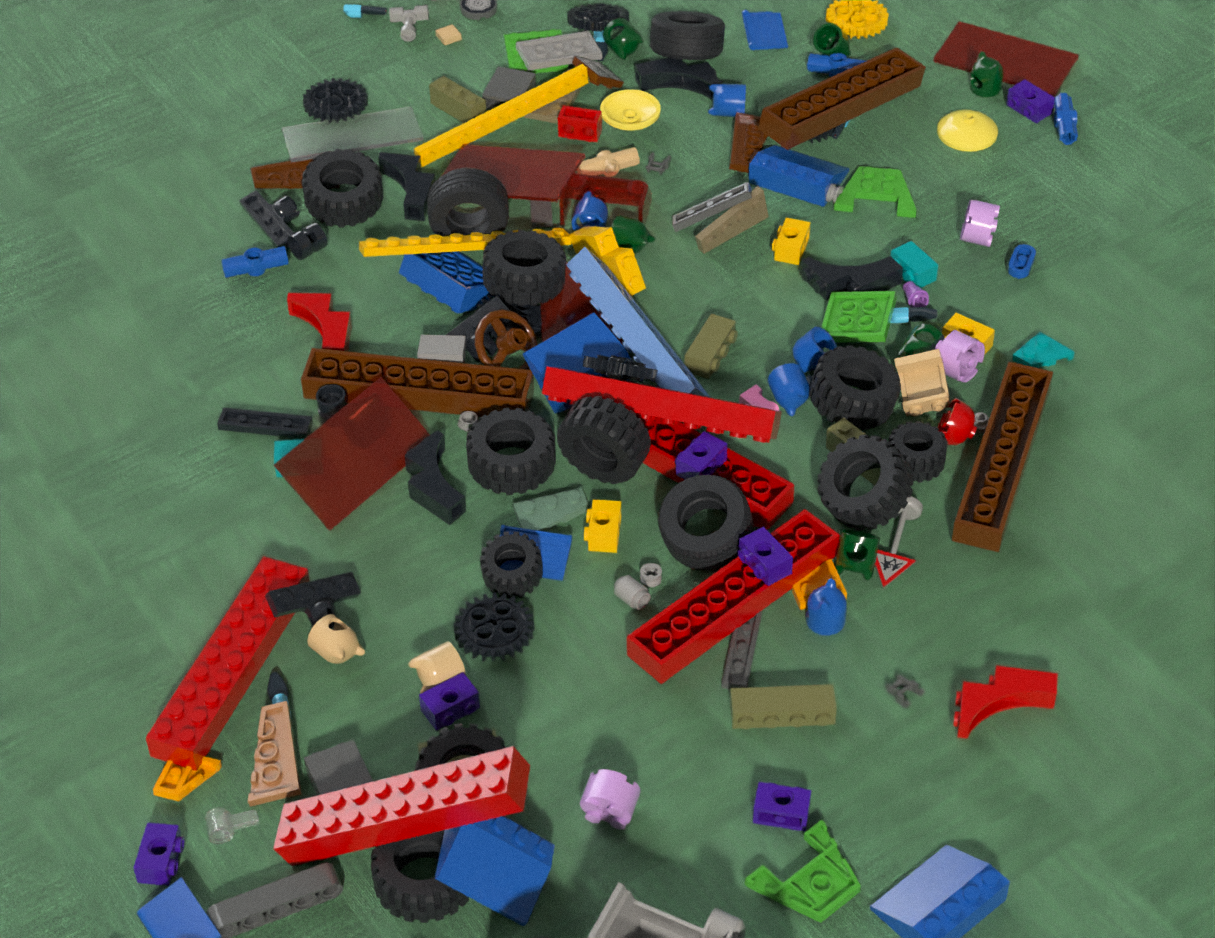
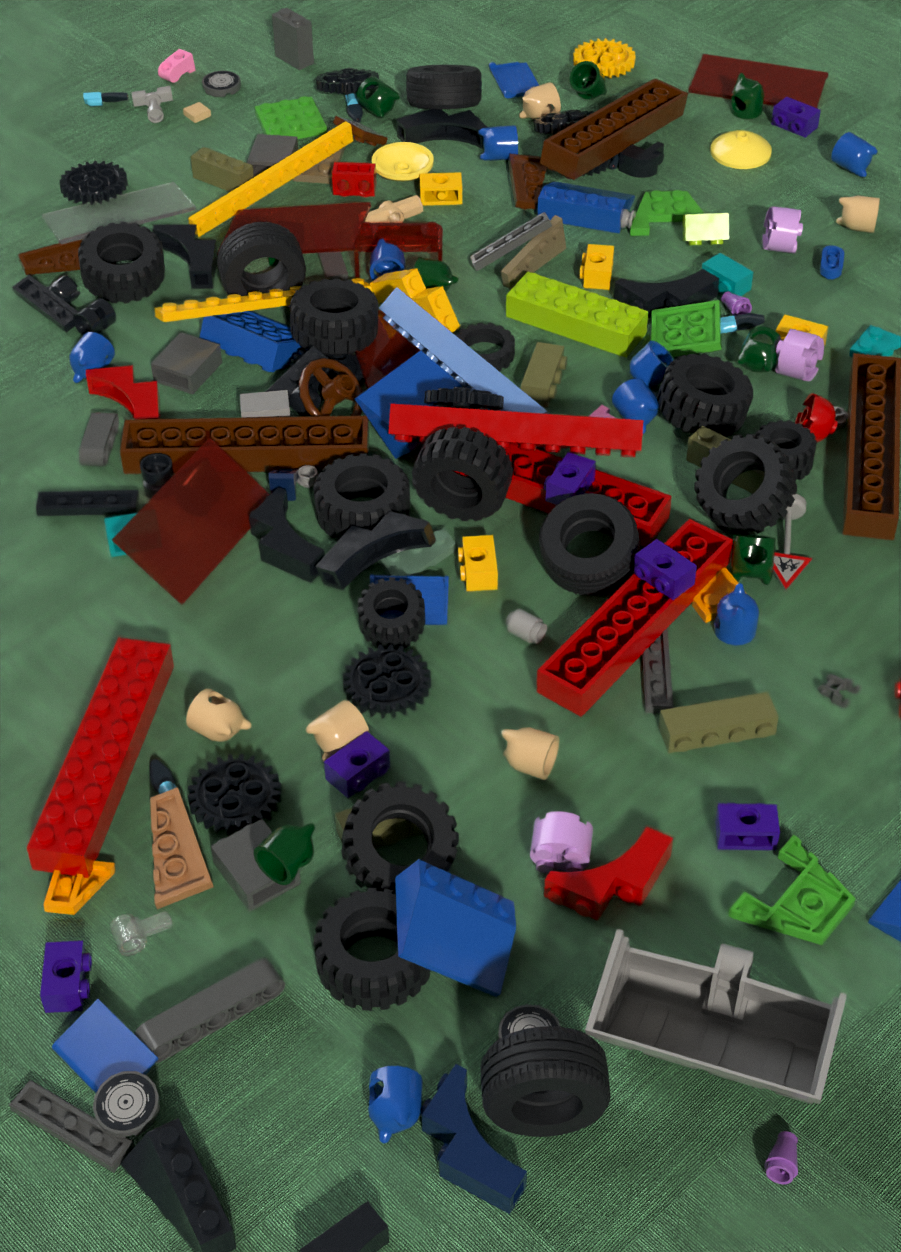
camera: 10 degrees left, 0 degrees up
blue piece [221,246,289,278] -> none
black plate [265,572,361,629] -> none
red brick [273,746,530,866] -> none
light grey tile [516,31,602,71] -> none
light grey bush [640,563,662,588] -> none
dark grey piece [646,152,671,175] -> none
blue piece [807,53,865,77] -> none
tan panel [894,349,951,417] -> none
blue piece [1054,93,1078,145] -> none
none -> blue piece [69,332,115,383]
none -> dark grey beam [79,412,119,467]
none -> dark grey brick [151,332,222,394]
none -> black gear [187,754,282,836]
none -> dark green piece [253,823,315,885]
none -> dark blue slope [269,469,299,501]
none -> black arch [316,511,436,591]
none -> yellow brick [420,172,462,206]
none -> black tyre [456,323,515,372]
none -> tan piece [502,727,560,780]
none -> lime brick [506,271,648,358]
none -> tan piece [519,82,561,119]
none -> black gear [534,110,594,135]
none -> red arch [544,826,673,921]
none -> black brick [619,141,664,178]
none -> brick [683,213,729,245]
none -> blue piece [831,132,878,177]
none -> tan piece [836,195,880,233]

